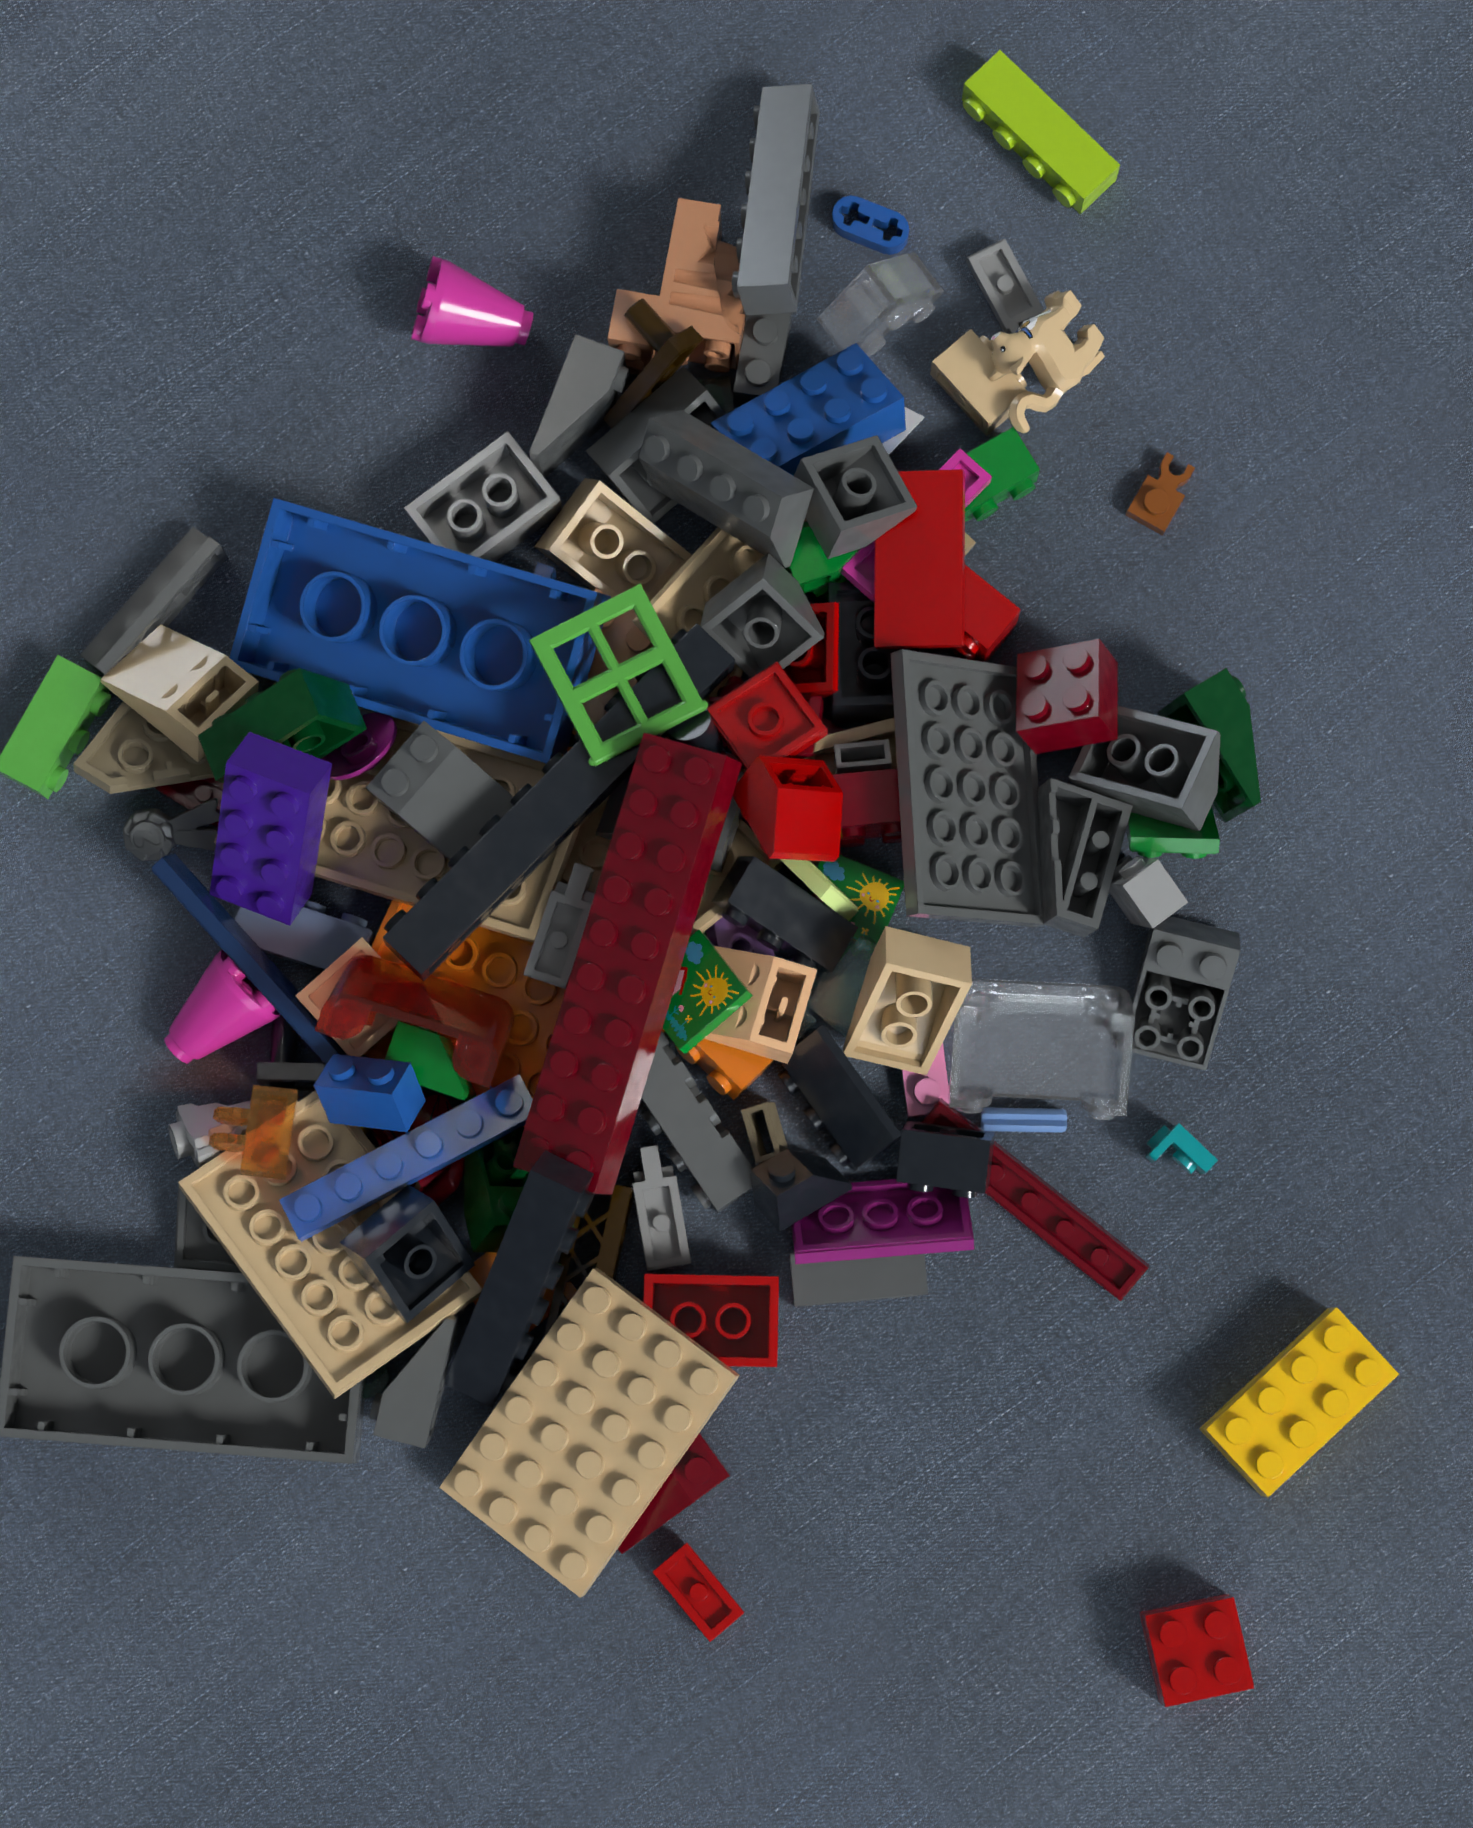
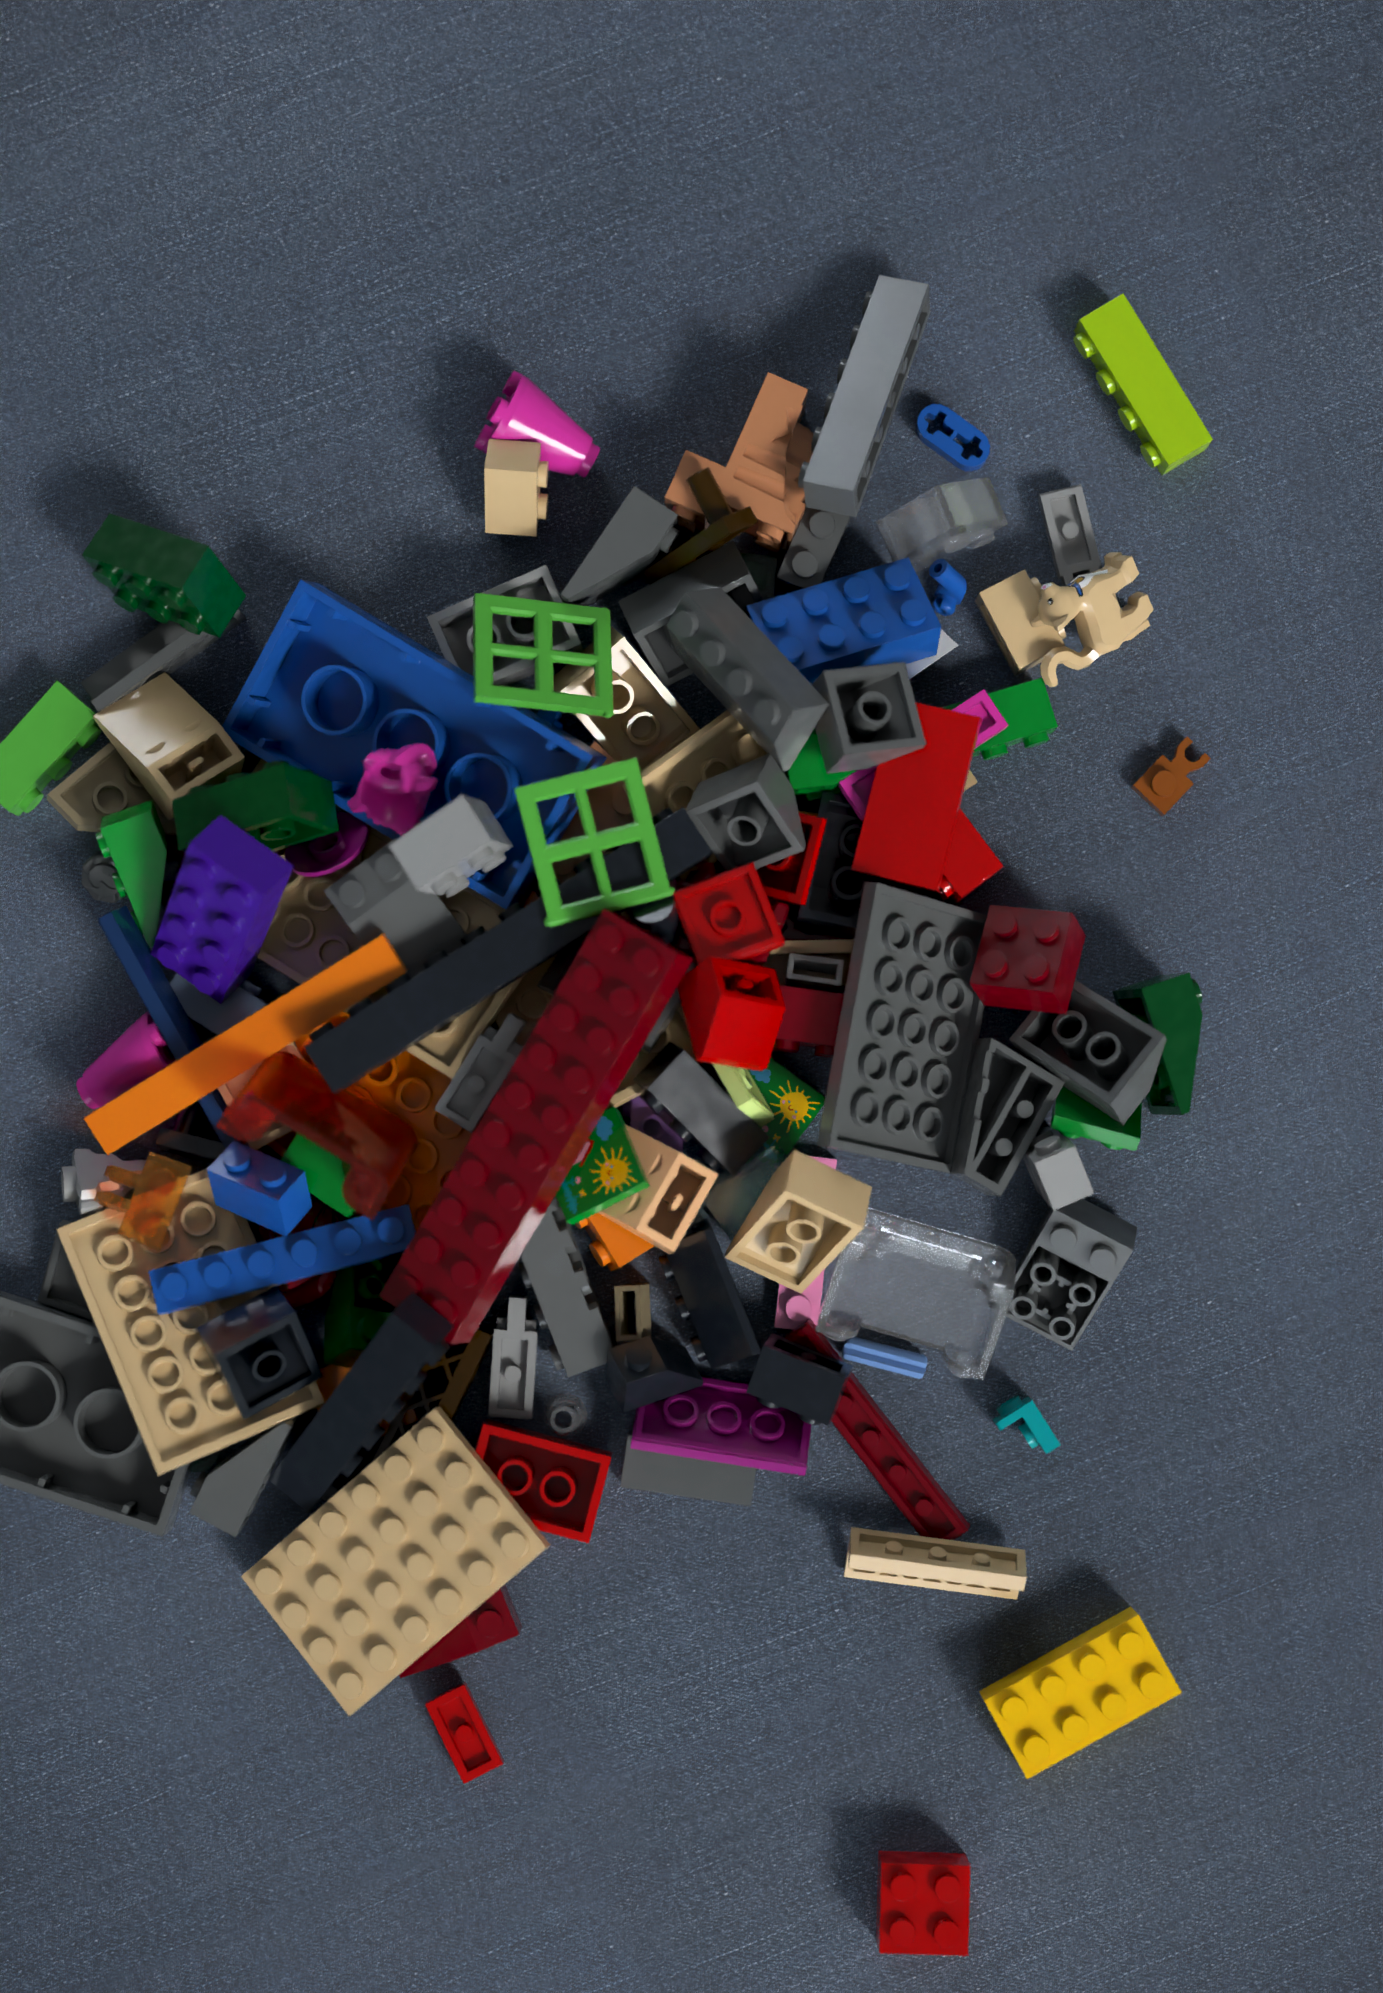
camera: 10 degrees right, 5 degrees up
none -> dark green brick [82,513,246,638]
none -> orange tile [83,933,408,1156]
none -> green slope [96,800,168,948]
none -> dark pink hair [347,743,437,836]
none -> light grey brick [389,794,514,897]
none -> bright green window [473,593,614,718]
none -> tan brick [484,439,549,537]
none -> clear cone [544,1394,587,1437]
none -> tan fence [844,1527,1027,1600]
none -> blue arm [929,559,967,616]

